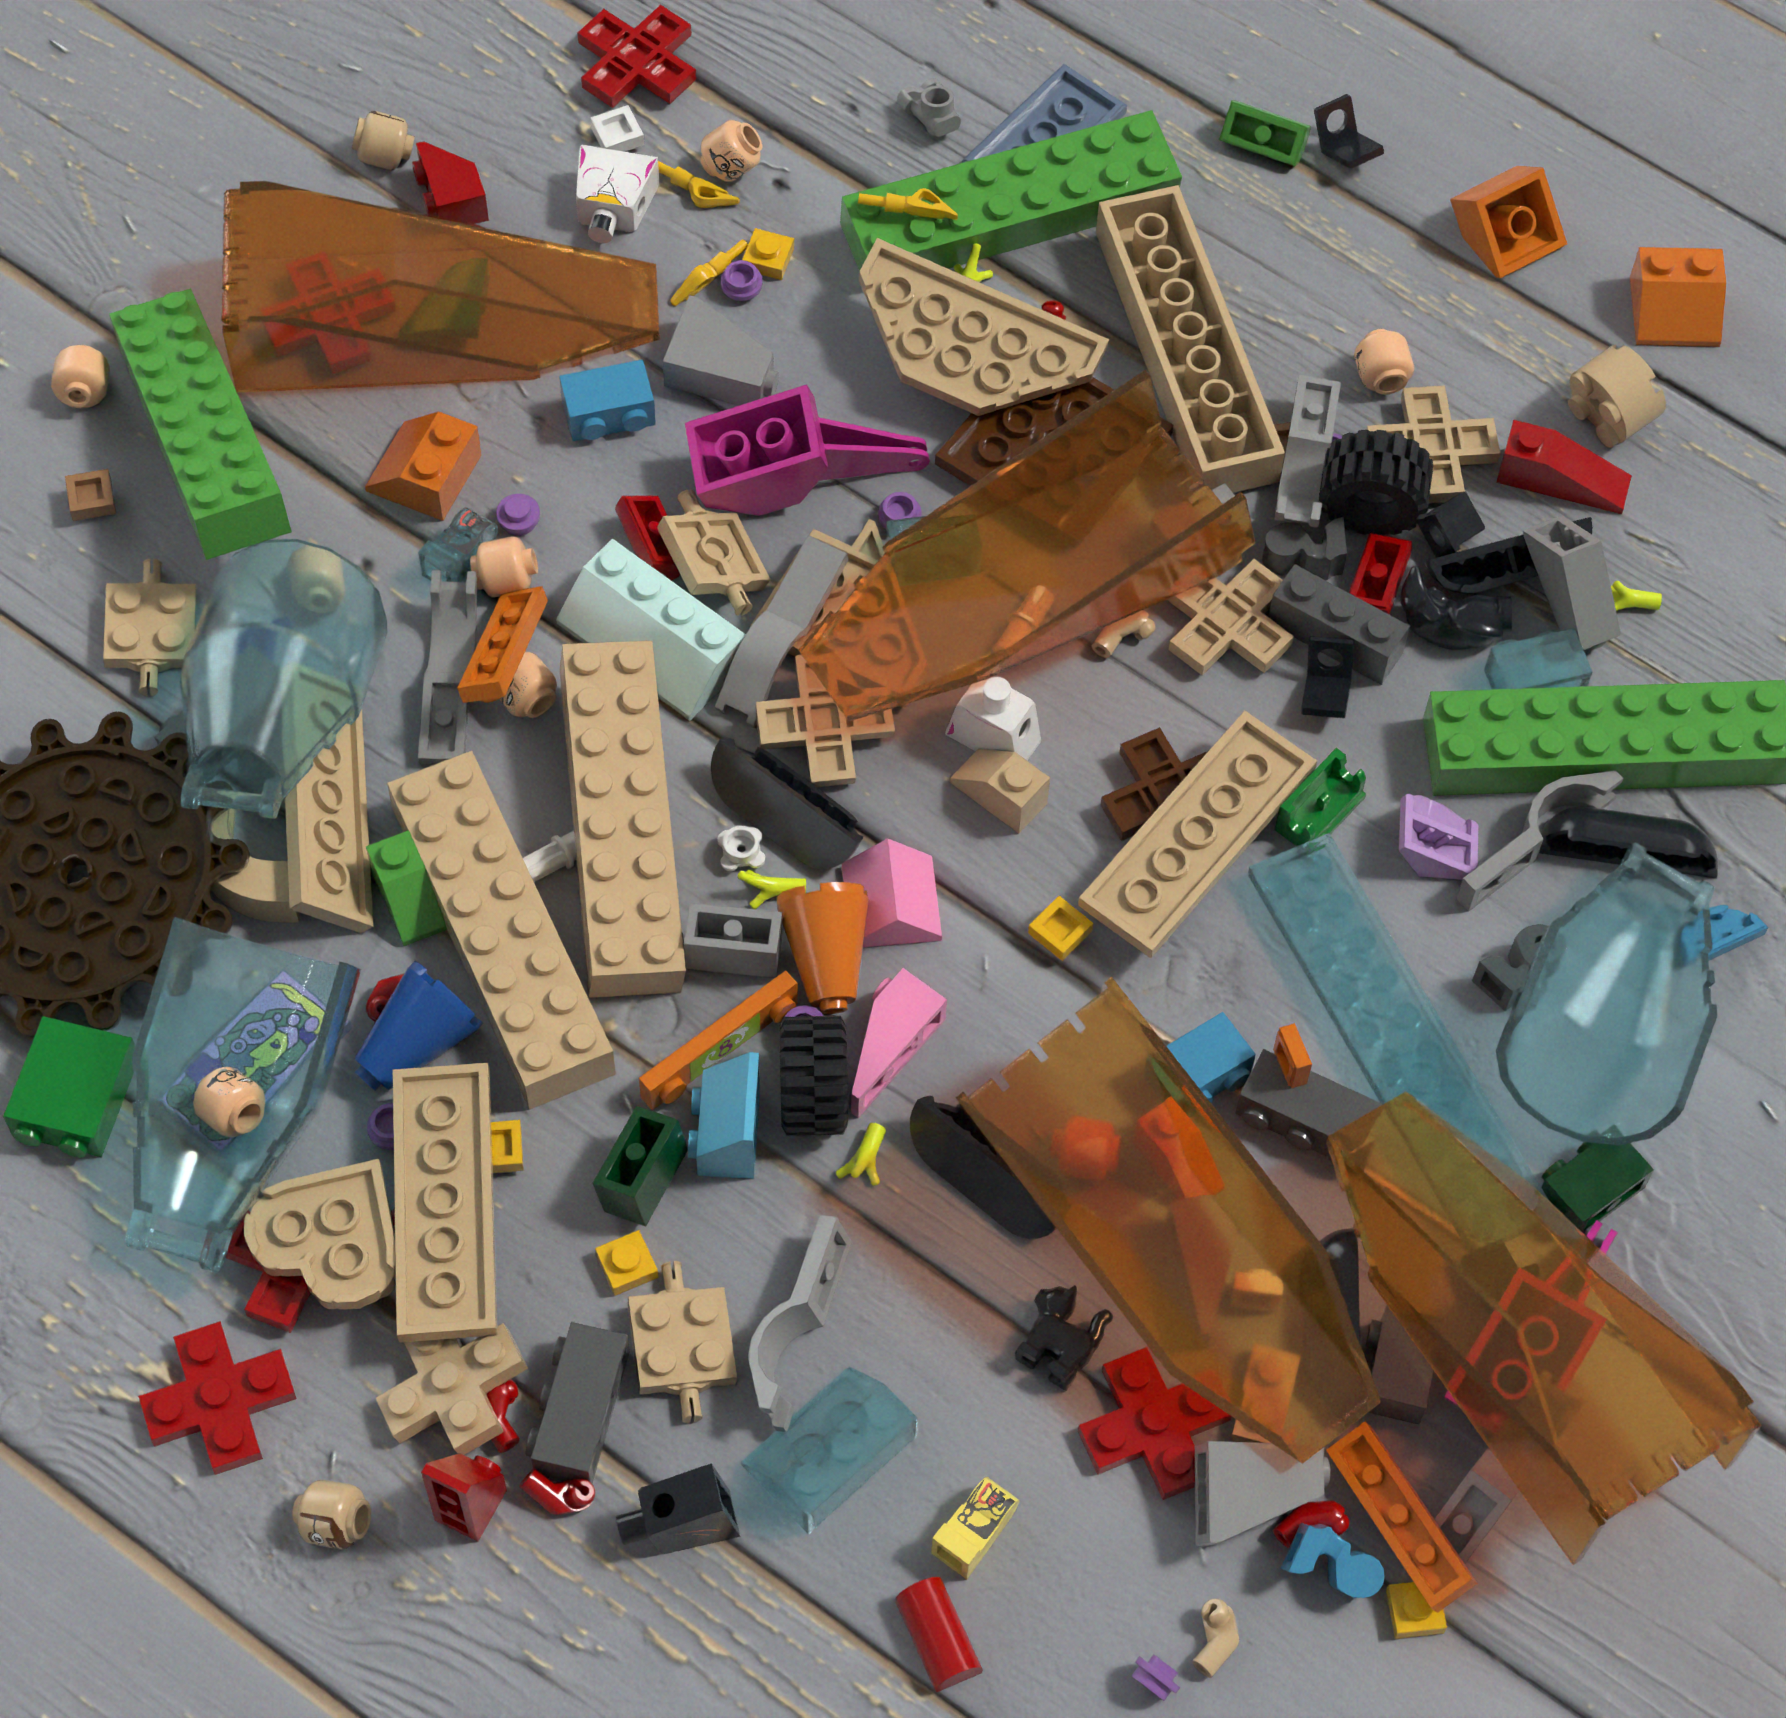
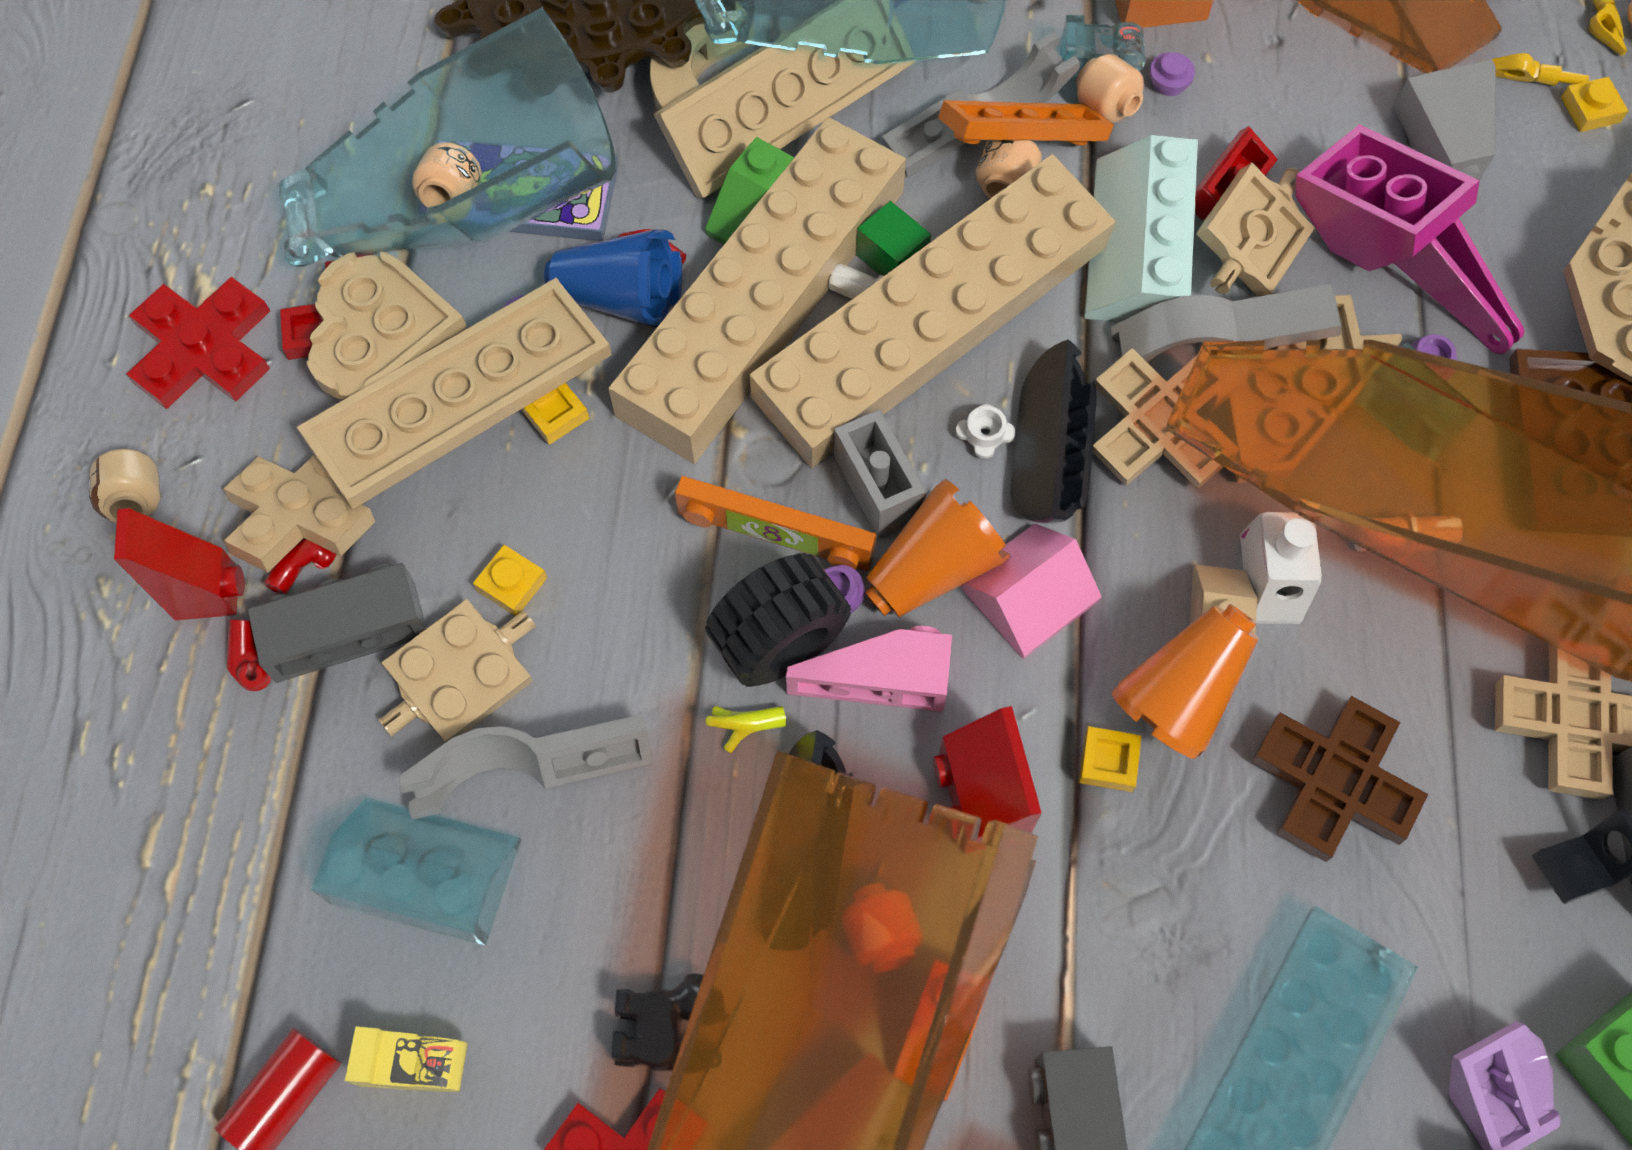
camera: 60 degrees right, 5 degrees up
green brick [3,1016,140,1158] -> none
dark azure brick [559,359,656,442] -> none
dark green brick [592,1106,688,1227] -> none
black torso [616,1463,740,1554] -> none
medium azure slope [688,1052,760,1179] -> none
medium lavender plate [721,260,762,301] -> none
neon yellow bar [737,870,806,909] -> none
tan plate [1078,710,1317,958] -> none
tan arm [1092,609,1155,658] -> none
dark azure brick [1143,1012,1256,1115] -> none
orange tile [1273,1023,1312,1089] -> none
green hinge [1275,748,1366,857] -> none
none -> green brick [856,200,931,276]
none -> red slope [933,706,1042,854]
none -> orange cone [1112,604,1259,759]

